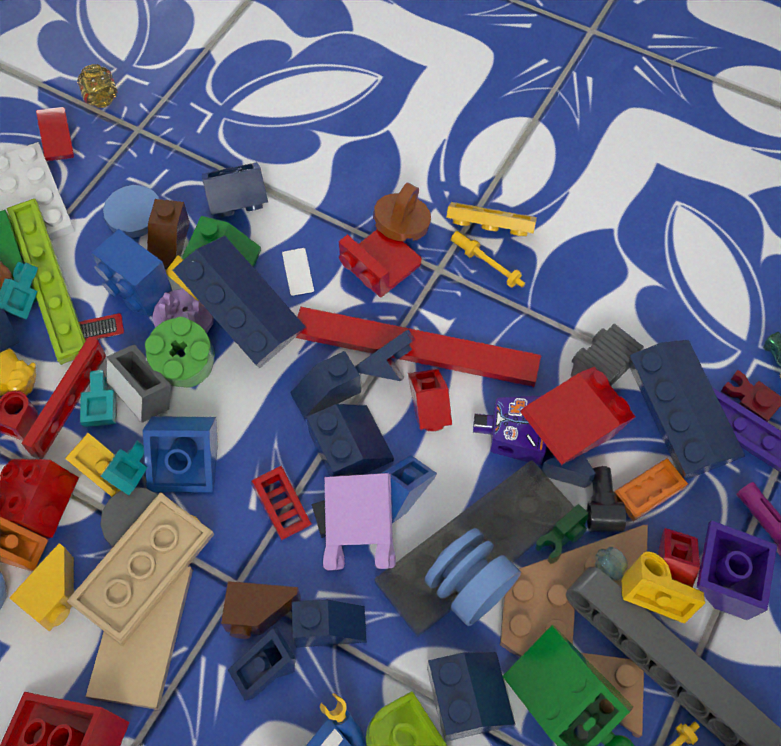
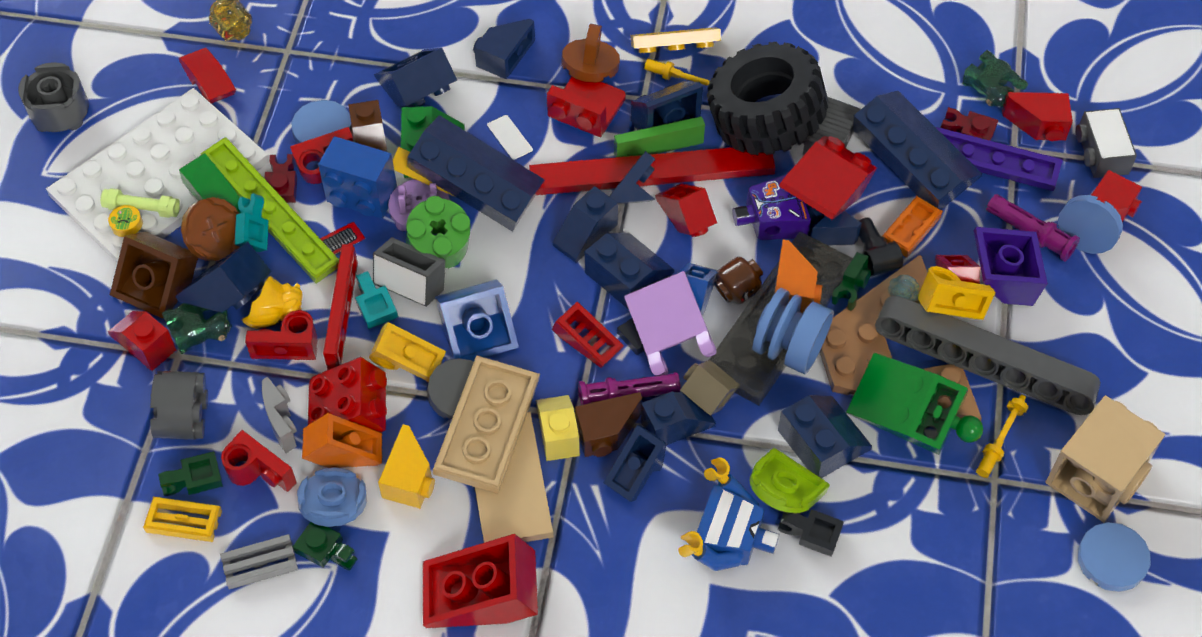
camera: 20 degrees left, 5 degrees down
teal plate [100,440,148,496] -> none
none -> dark red plate [264,154,297,203]
none -> red plate [290,127,354,184]
none -> dark blue slope [473,19,535,79]
none -> light yellow slope [536,395,580,461]
none -> magenta pin [578,372,681,405]
none -> bright green tile [614,117,705,157]
none -> dark blue slope [631,81,703,130]
none -> dark tan brick [680,360,740,416]
none -> black tyre [707,42,828,155]
none -> reddish brown head [714,257,763,304]
none -> orange slope [775,239,822,313]

